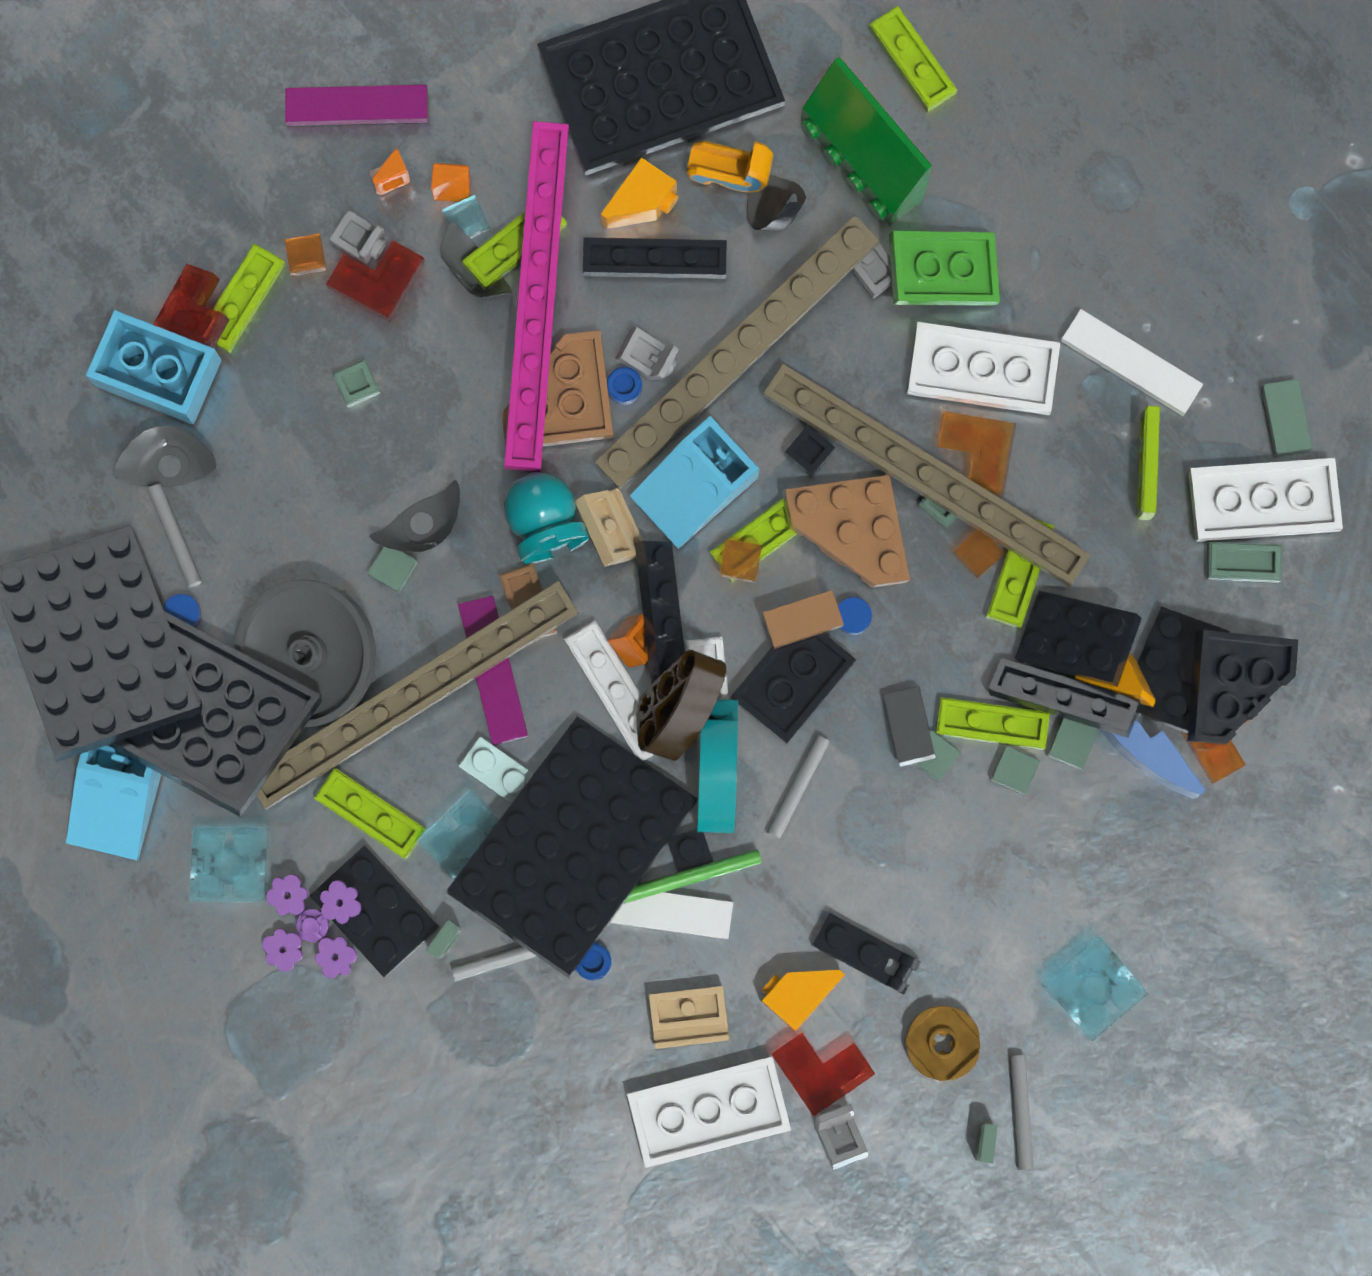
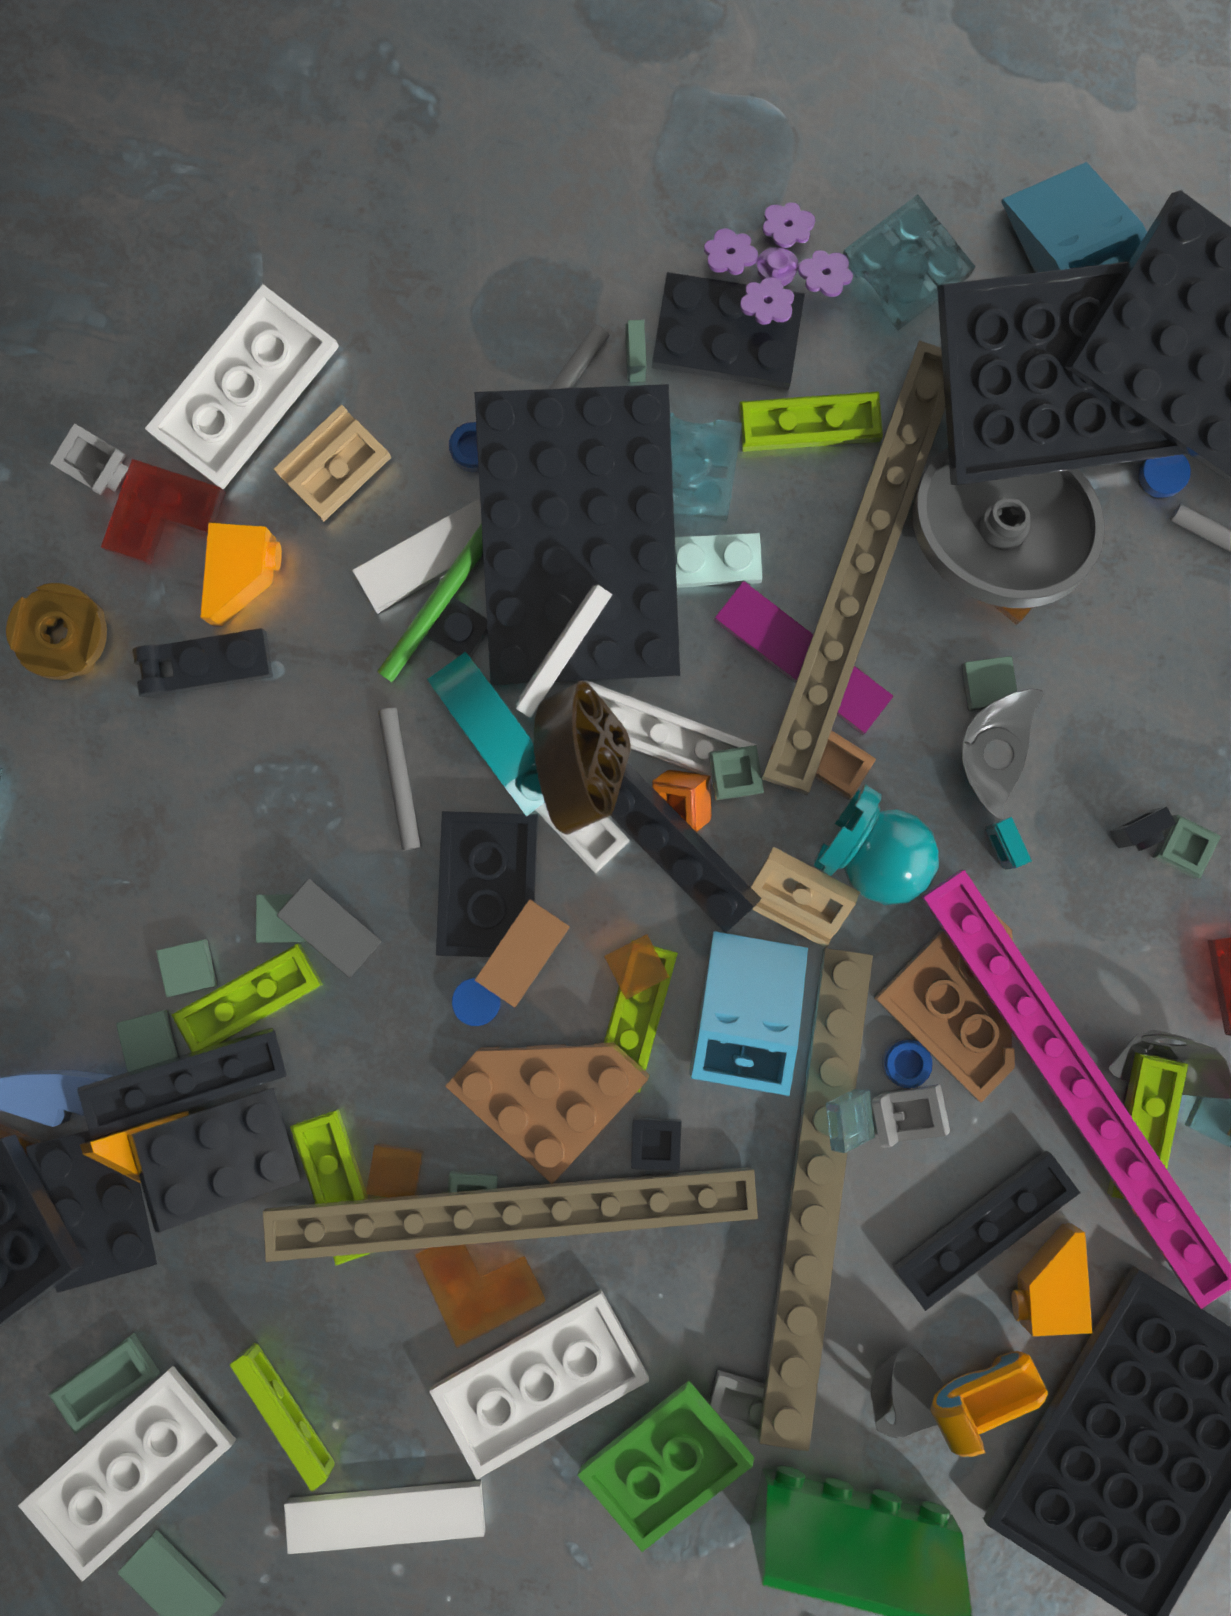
camera: 145 degrees right, 5 degrees up
none -> white tile [515,585,612,718]
none -> sand green tile [708,745,764,801]
none -> clear light blue tile [826,1088,875,1153]
none -> teal tile [985,817,1032,870]
none -> black plate [1110,807,1176,851]

